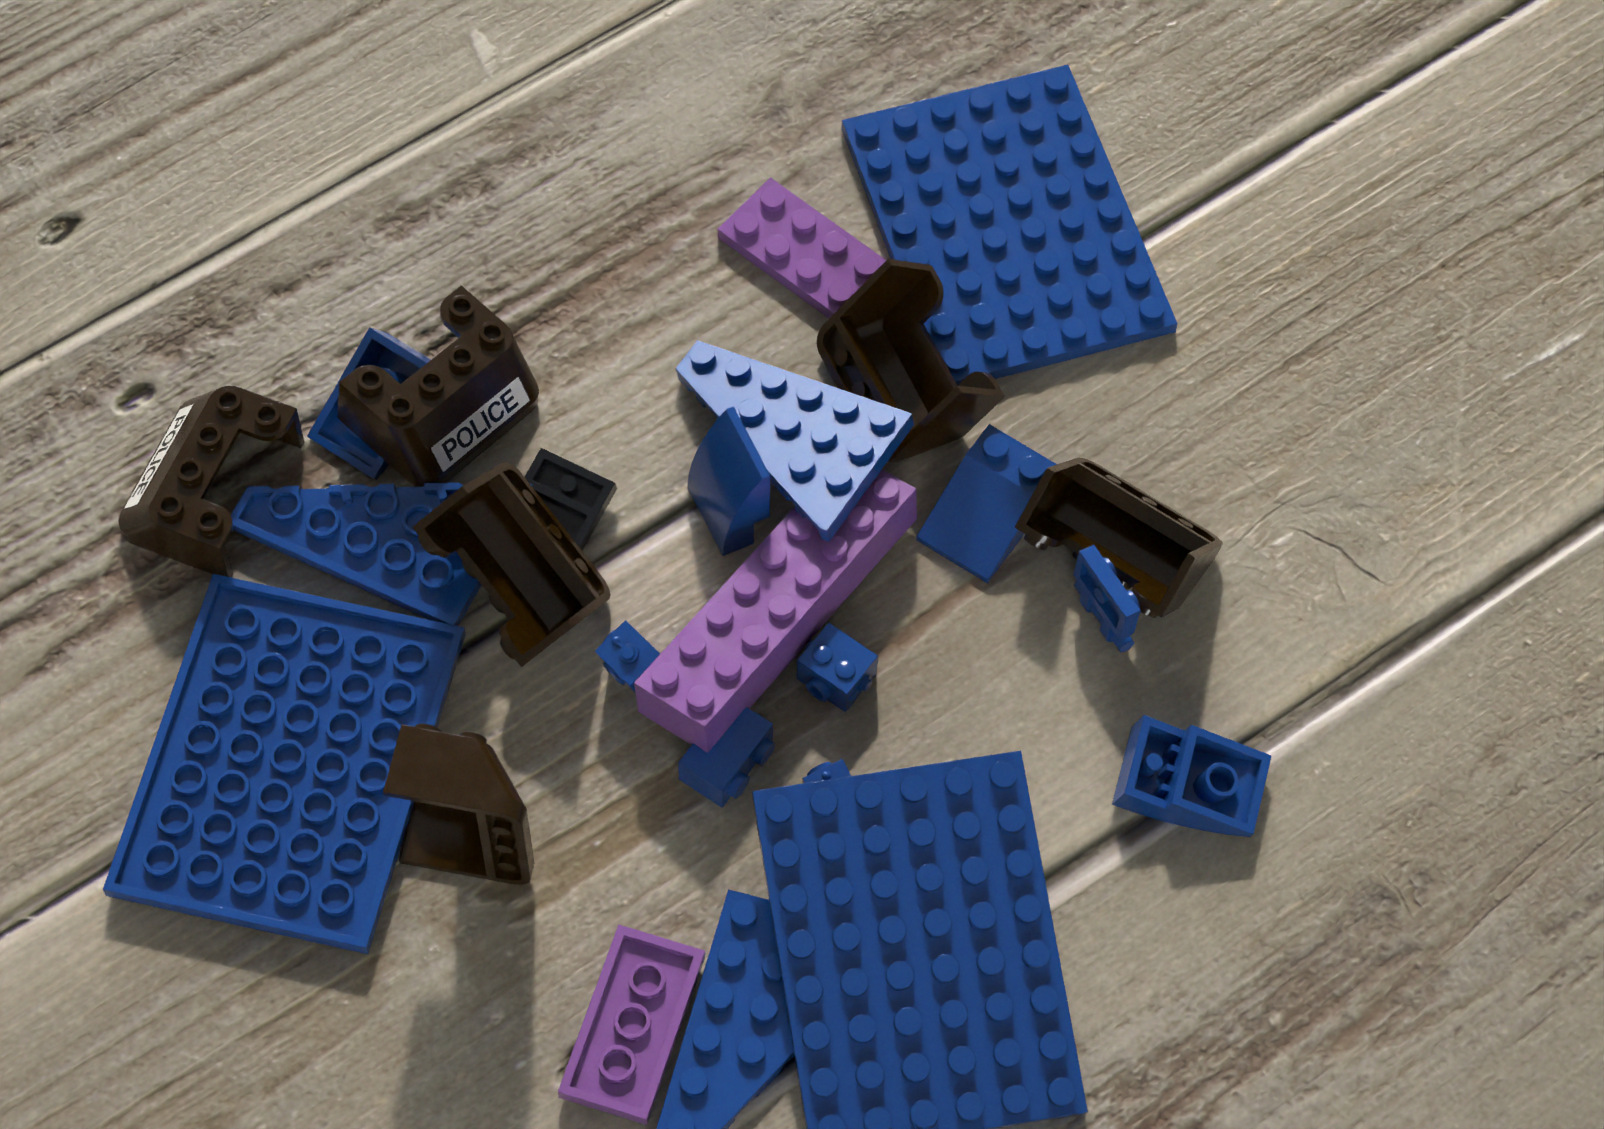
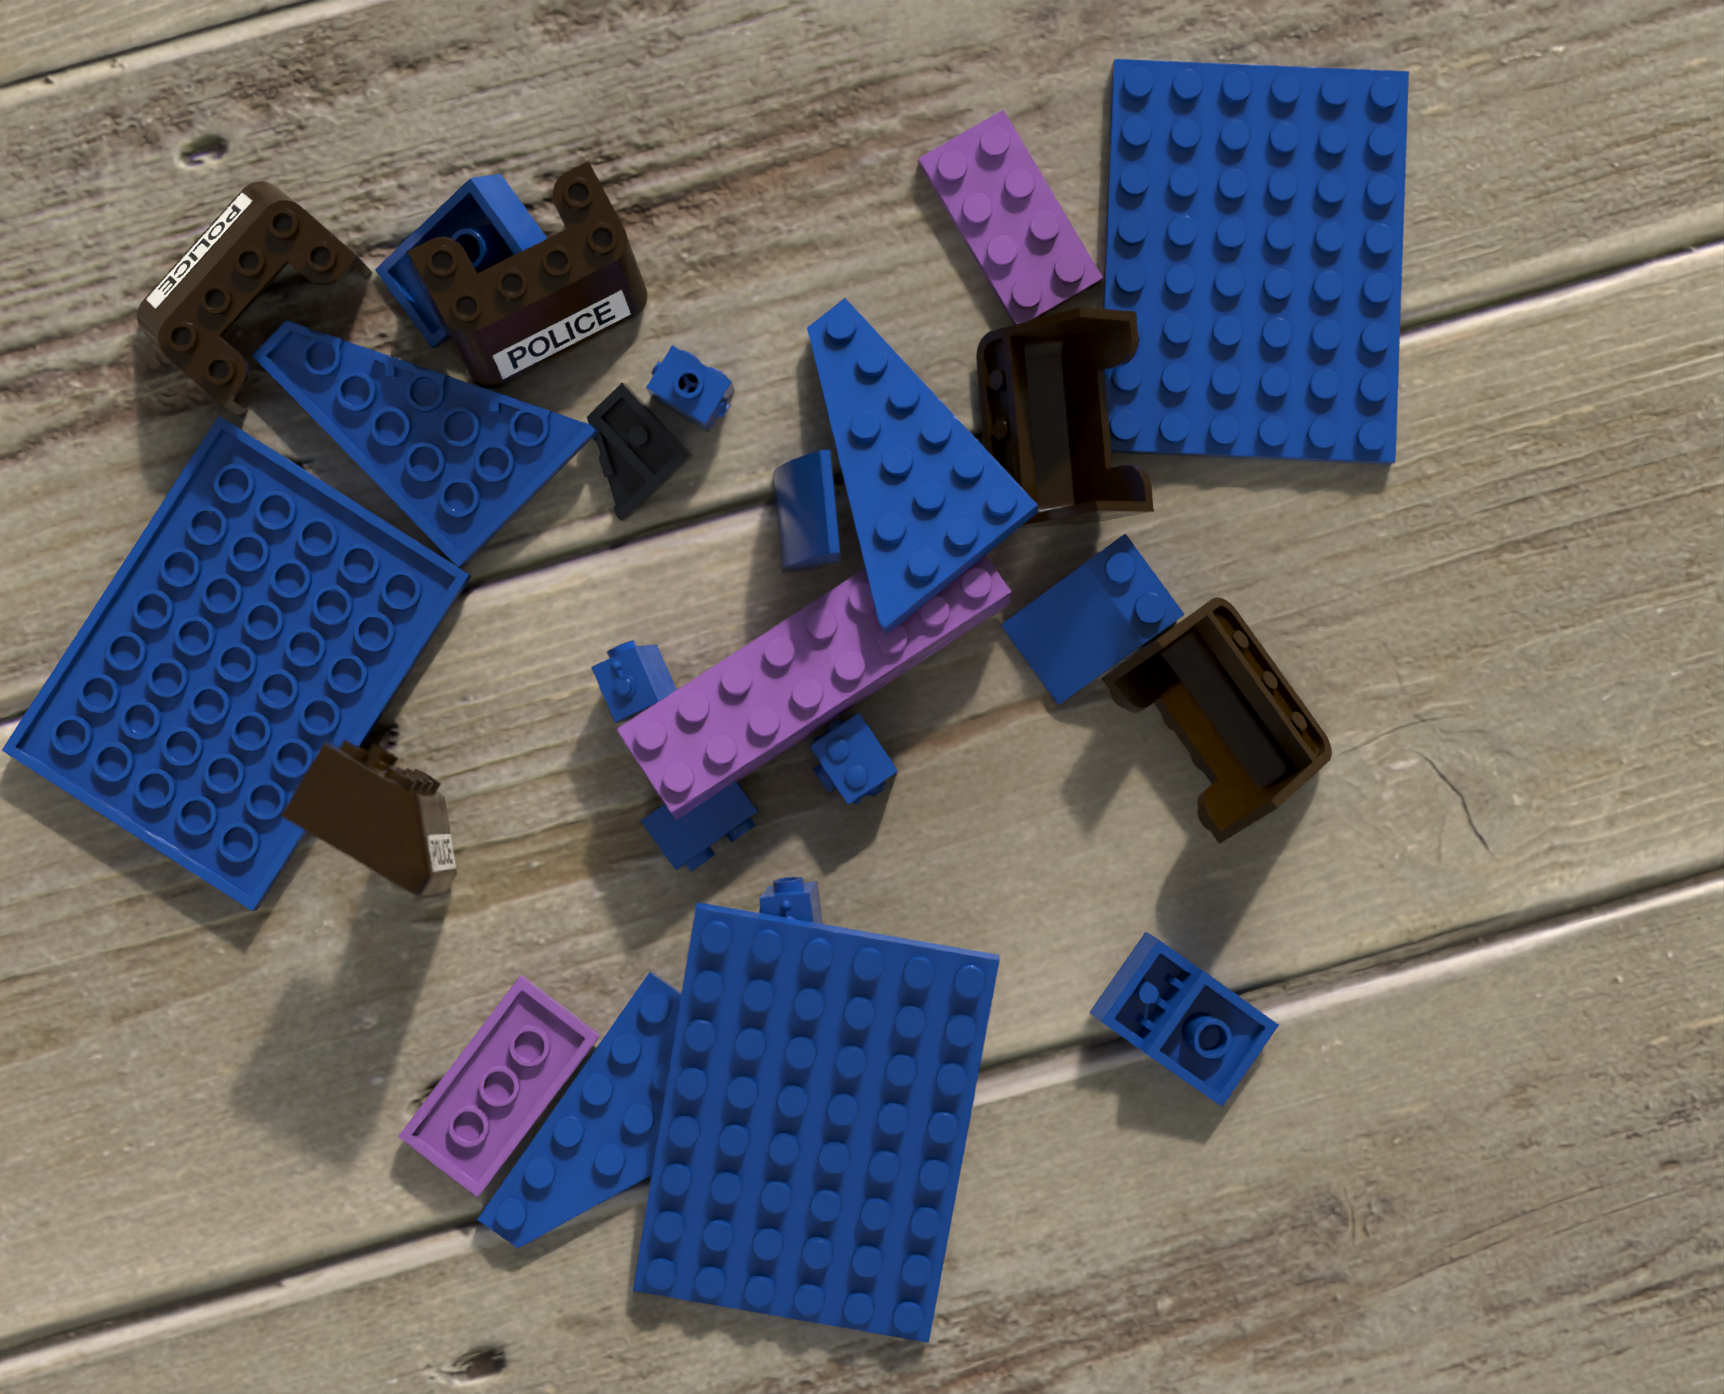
camera: 20 degrees right, 25 degrees up
dark brown windscreen [412,462,611,667] -> none
blue plate [1073,545,1141,652] -> none
none -> blue head [646,345,735,432]

